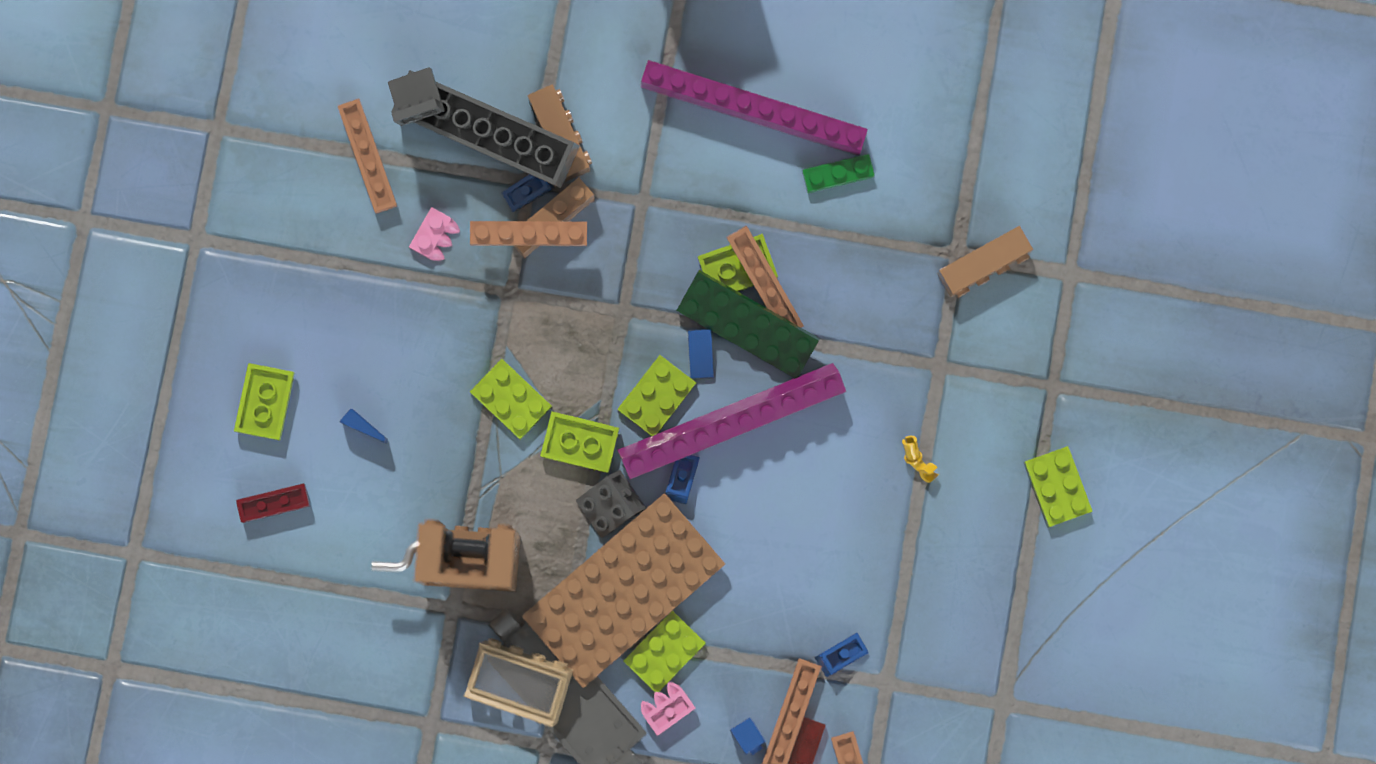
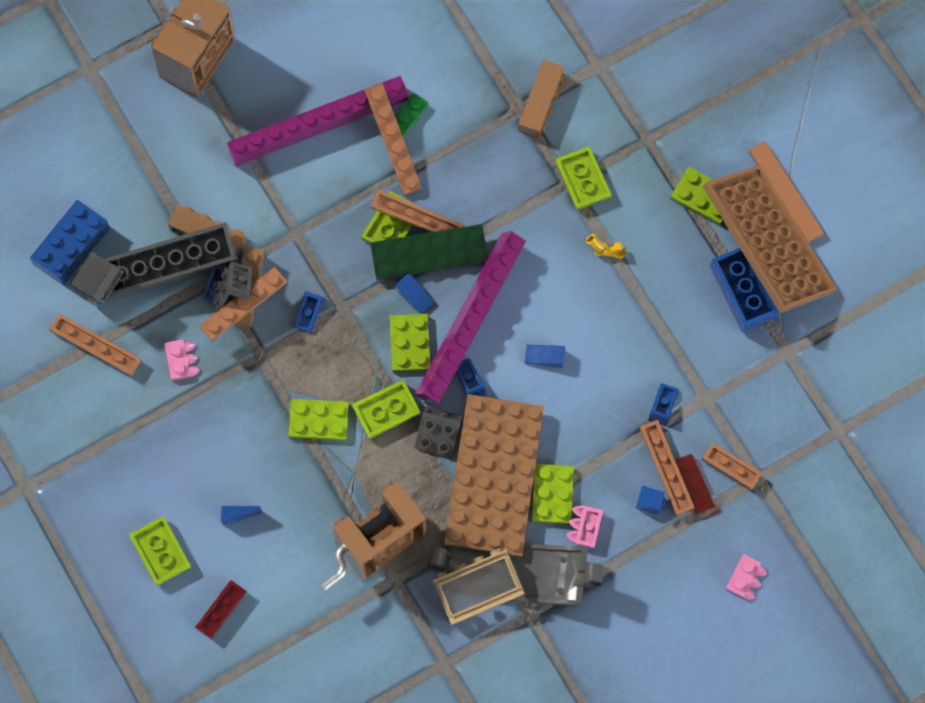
camera: 40 degrees left, 10 degrees down
none -> blue brick [30,199,110,286]
none -> dark grey bracket [214,261,252,312]
none -> blue slope [293,291,325,333]
none -> nougat plate [364,83,422,196]
none -> blue slope [525,344,565,368]
none -> lime plate [555,146,612,211]
none -> medium nougat plate [702,165,837,313]
none -> blue brick [710,248,779,333]
none -> nougat tile [749,141,824,243]

